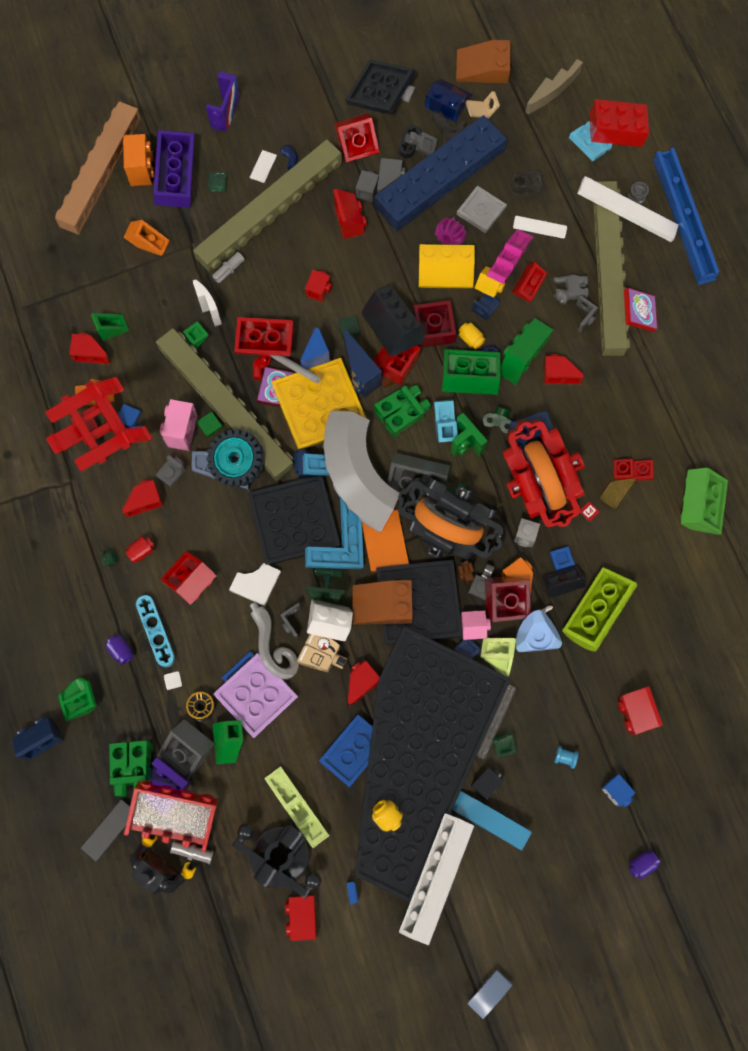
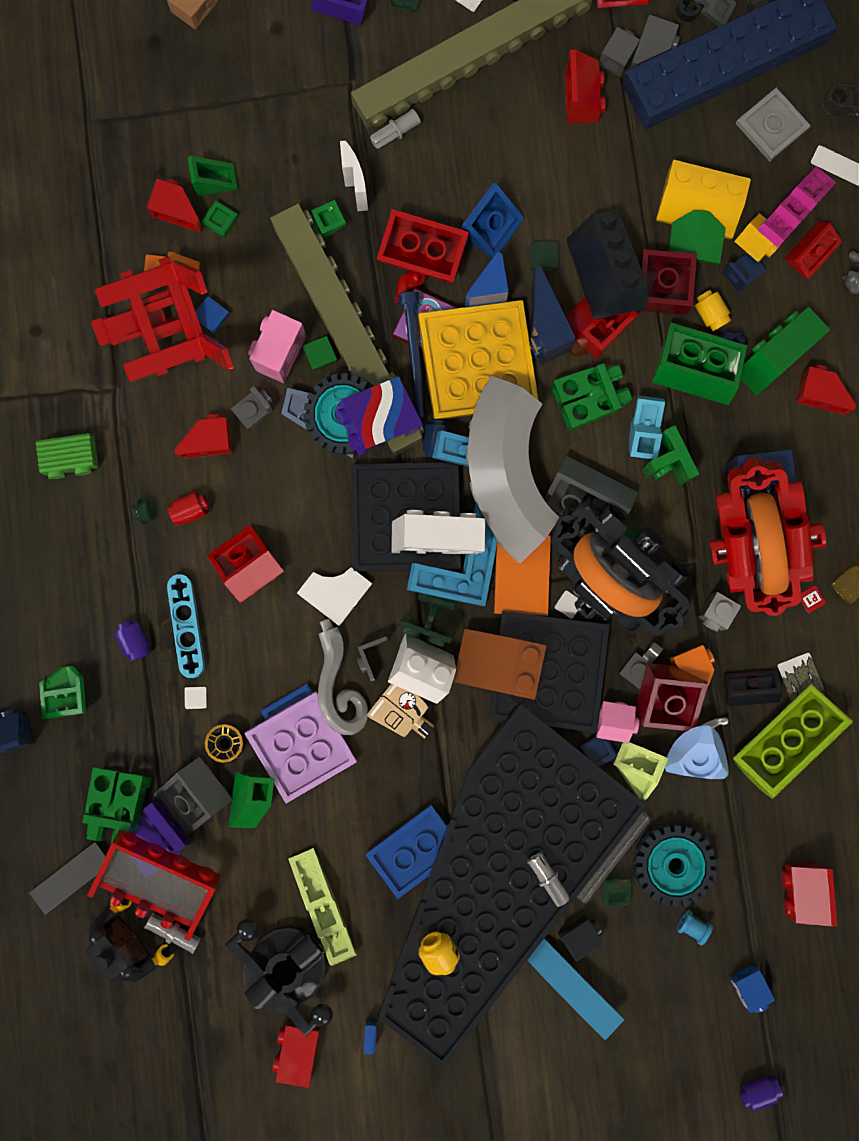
camera: 10 degrees right, 10 degrees up
orange slope [124,220,169,256] -> none
light grey bar [270,355,320,384] -> none
red brick [305,270,332,302] -> none
red slope [348,661,380,706] -> none
white brick [399,814,474,945] -> none
magenta gear [435,217,467,245] -> none
reddish brown plate [457,561,474,585] -> none
dark green piece [483,406,513,433] -> none
blue tile [549,547,575,571] -> none
none -> bright green brick [35,433,98,479]
none -> green tile [201,200,239,238]
none -> panel [335,376,423,457]
none -> white wedge [392,510,485,554]
none -> dark blue piece [398,292,426,421]
none -> blue slope [462,183,524,259]
none -> light grey axle [527,852,569,907]
none -> white sticker [555,591,578,619]
none -> wheel [633,823,717,908]
none -> green slope [668,210,725,265]
none -> sticker [778,653,824,701]

